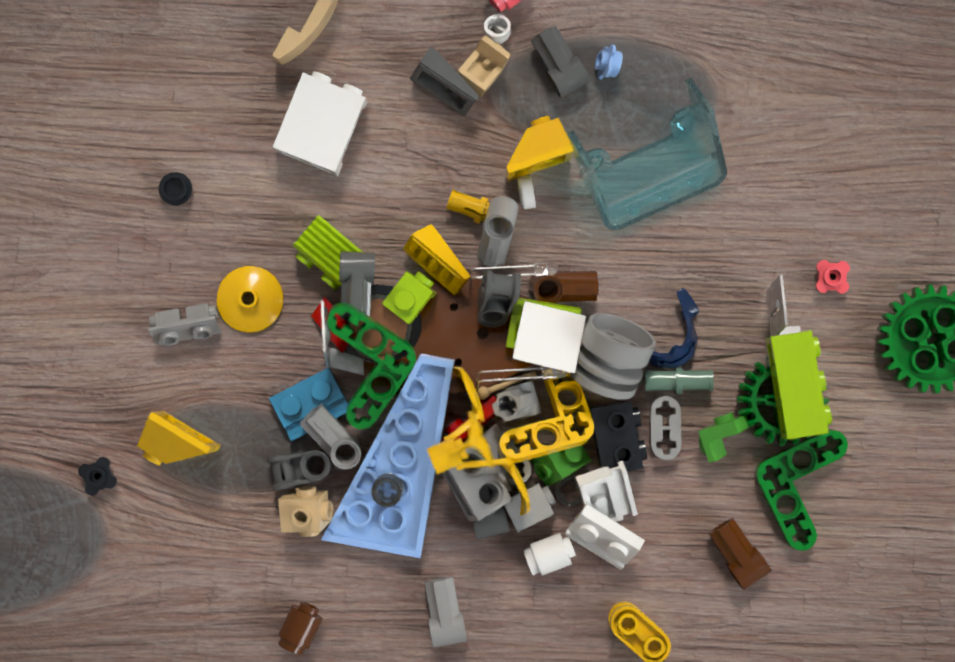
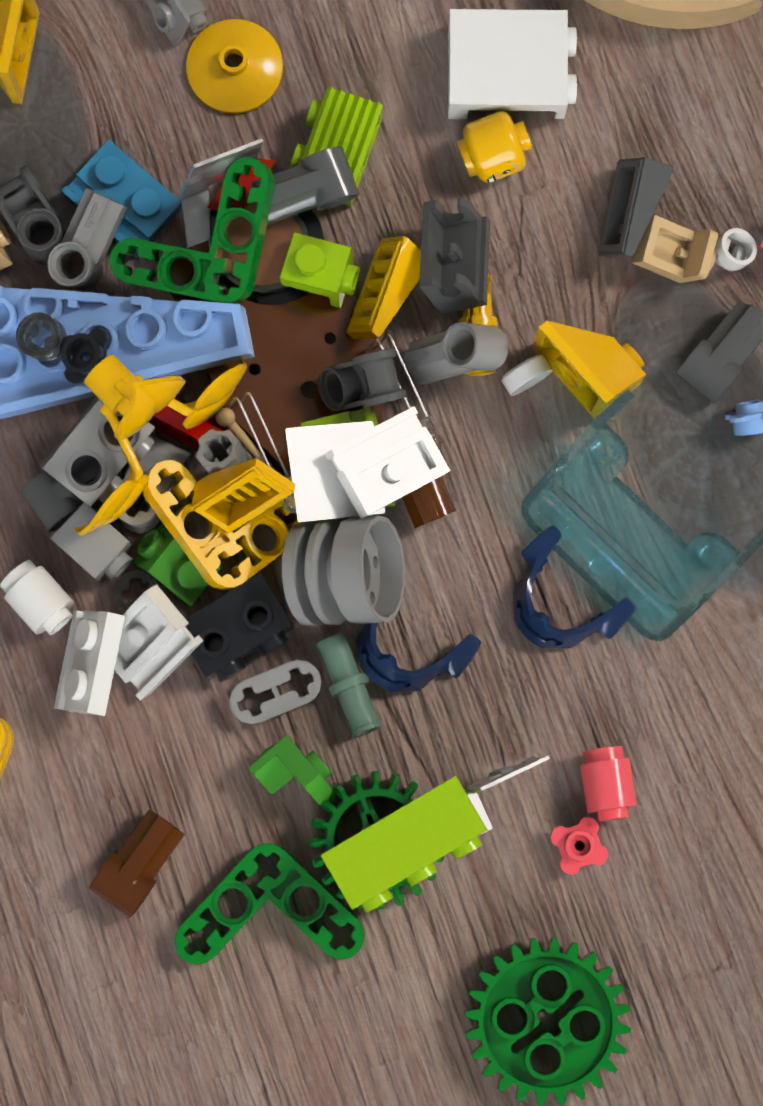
camera: 65 degrees right, 5 degrees down
none -> black plate [60,329,109,384]
none -> yellow slope [191,458,296,533]
none -> white plate [325,406,450,519]
none -> dark grey hinge [419,198,490,314]
none -> yellow head [457,111,533,183]
none -> dark blue helmet [513,525,637,648]
none -> coral brick [580,746,637,822]

